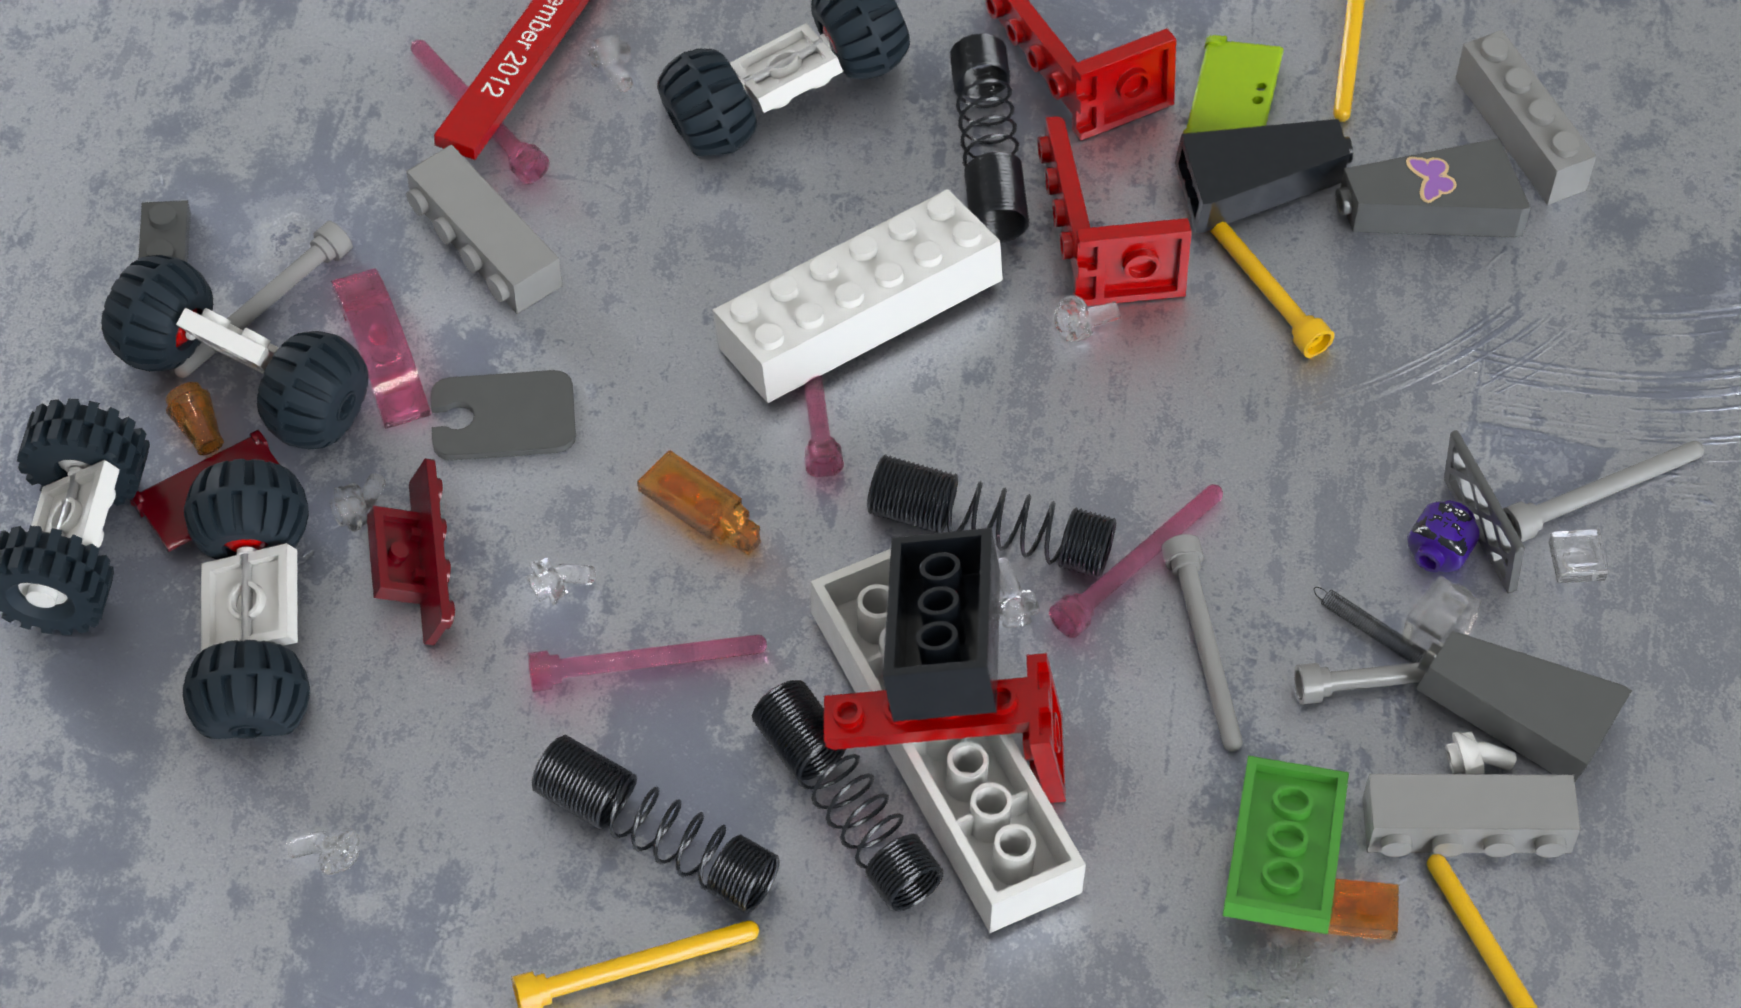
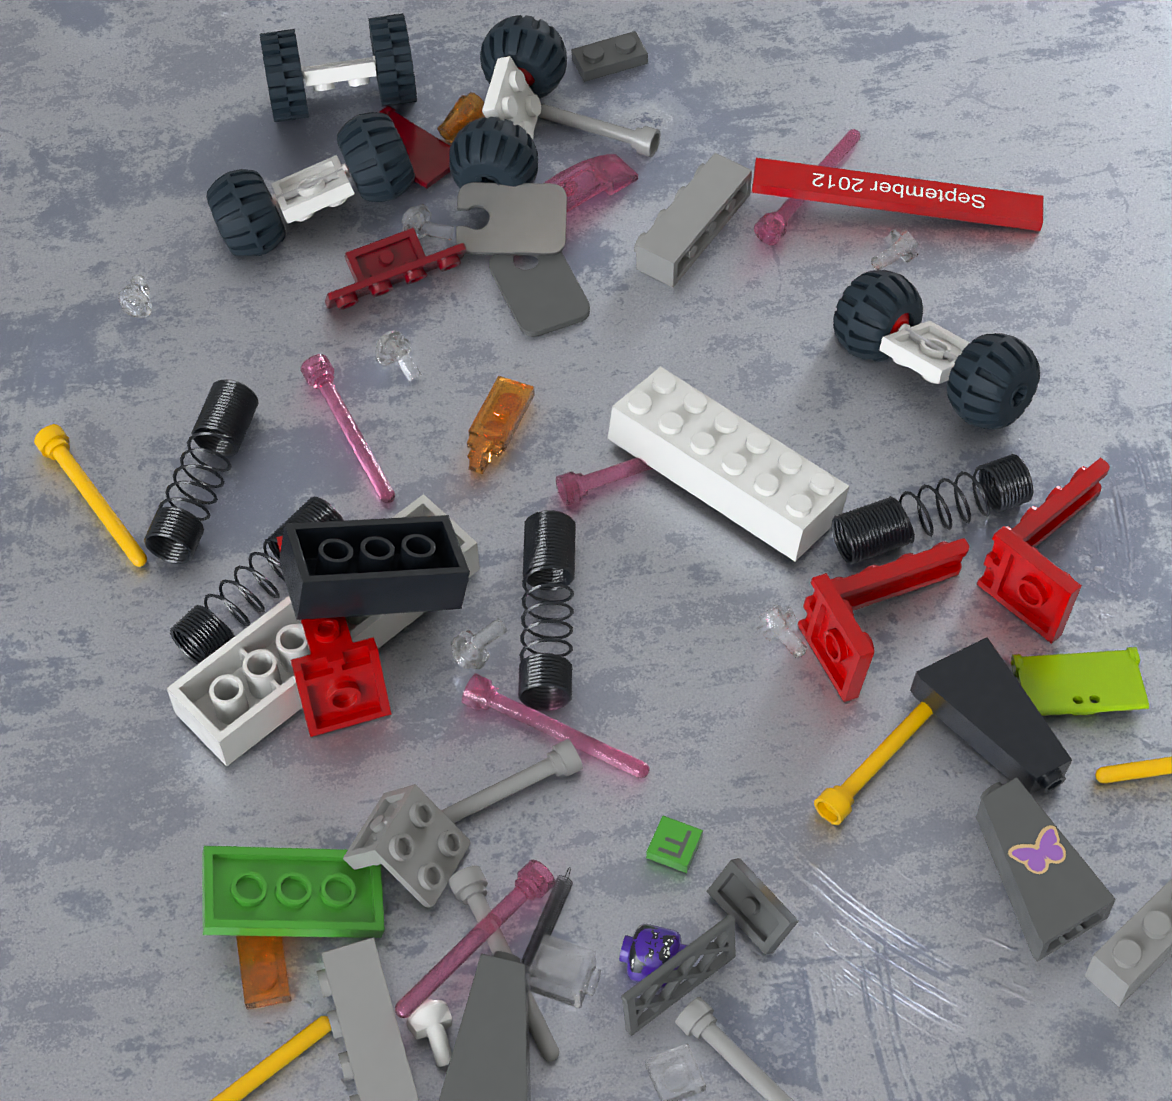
camera: 75 degrees right, 0 degrees up
none -> light grey bracket [343,784,470,908]
none -> clear pink piece [395,859,555,1018]
none -> piece [456,182,567,256]
none -> bright green tile [646,816,703,873]
none -> dark grey plate [706,858,799,955]

